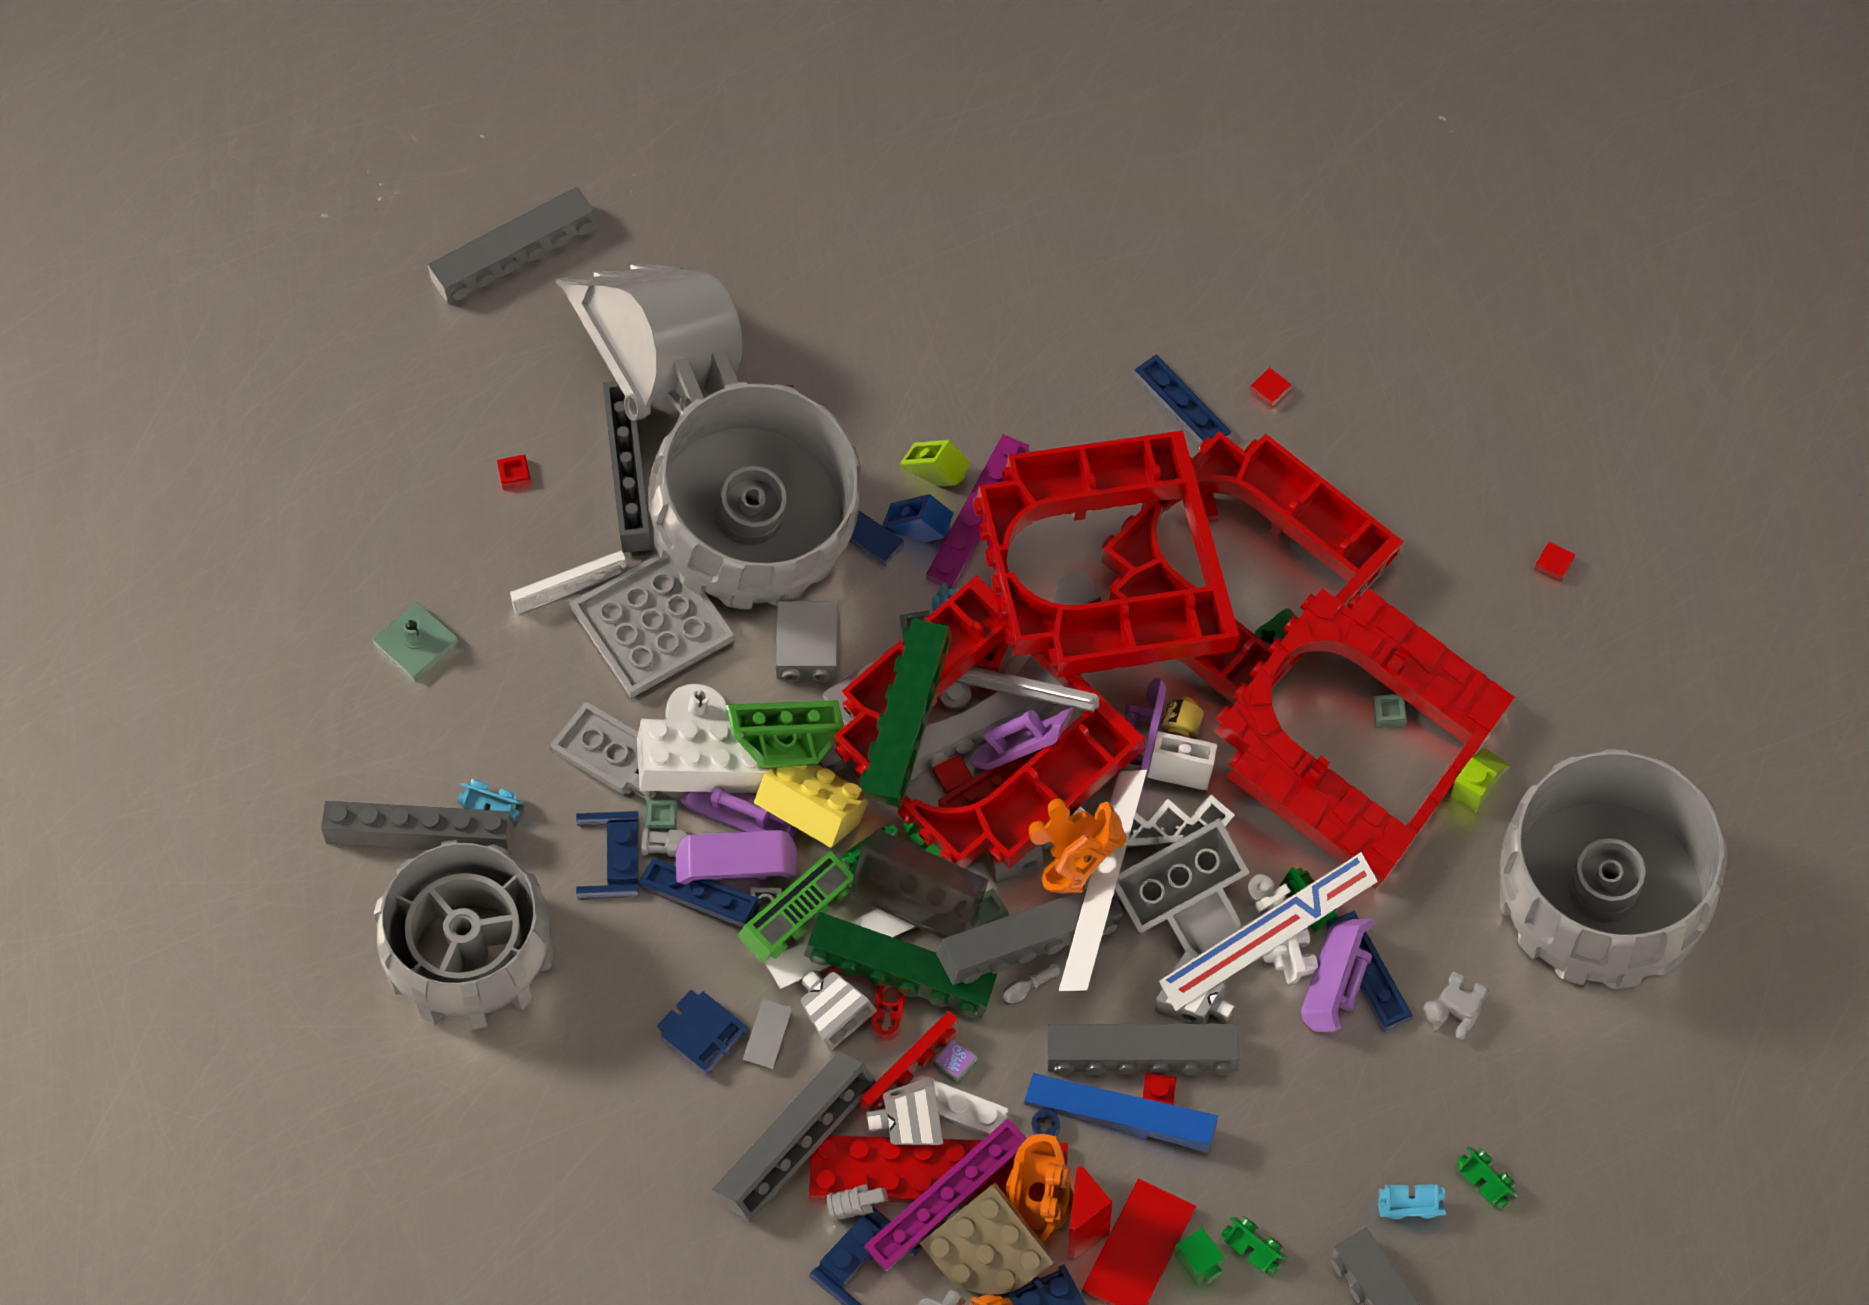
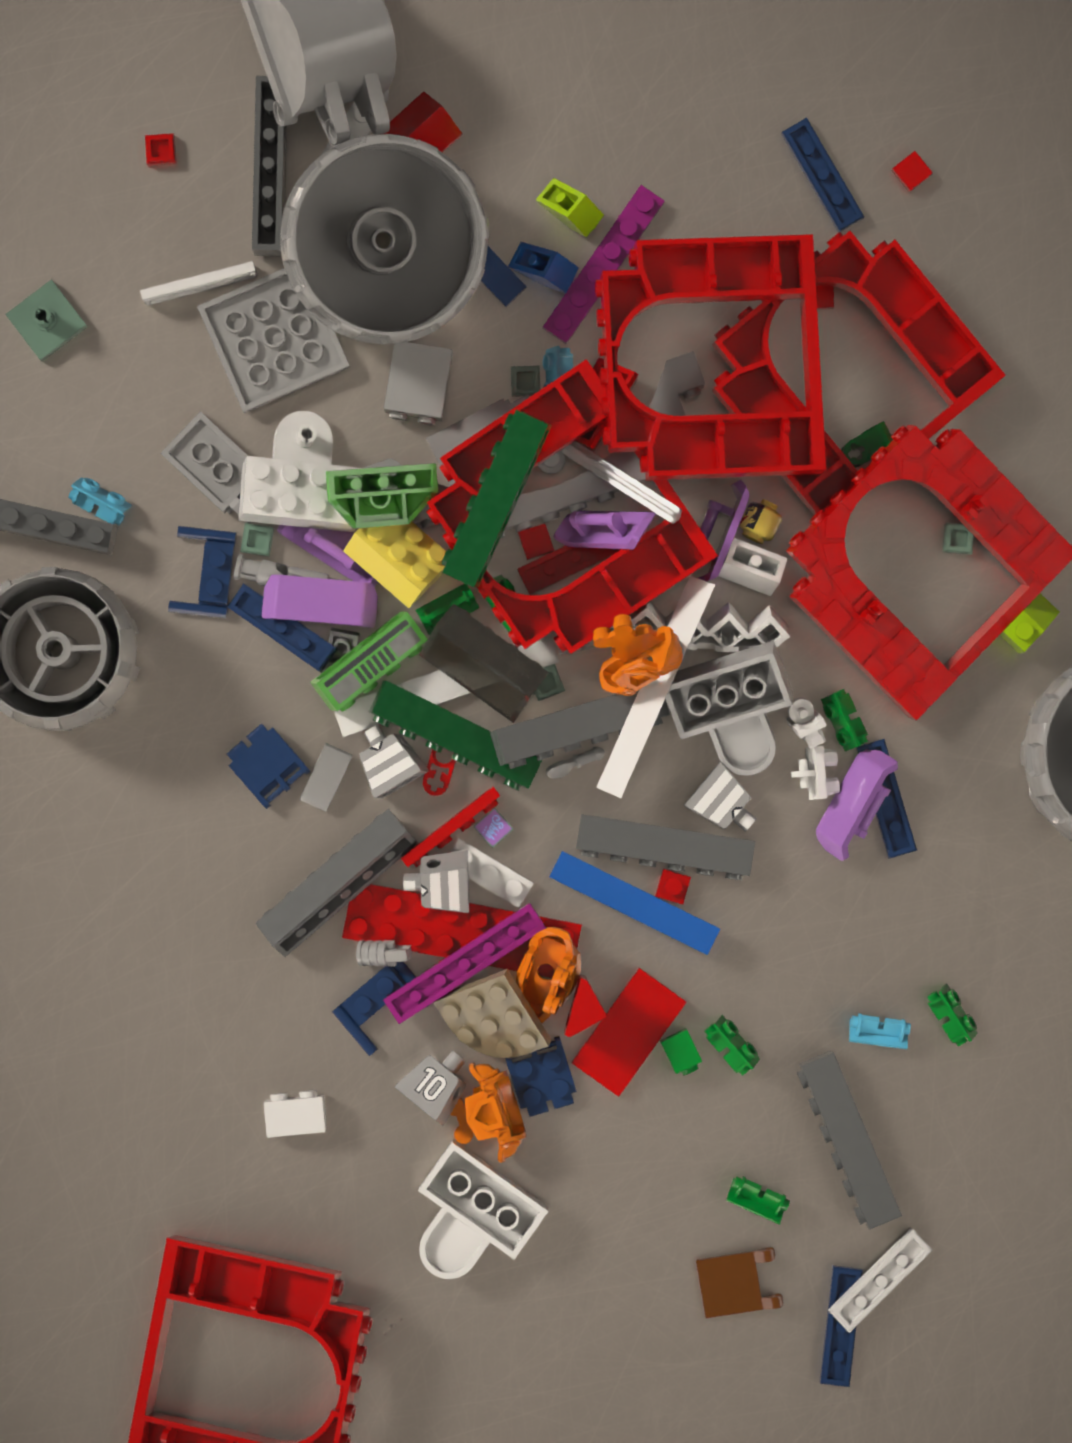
camera: 10 degrees right, 25 degrees up
dark blue bush [1031,1109,1060,1137] -> none
white sticker [1159,852,1378,1011] -> none
light grey animal [1423,972,1489,1040] -> none

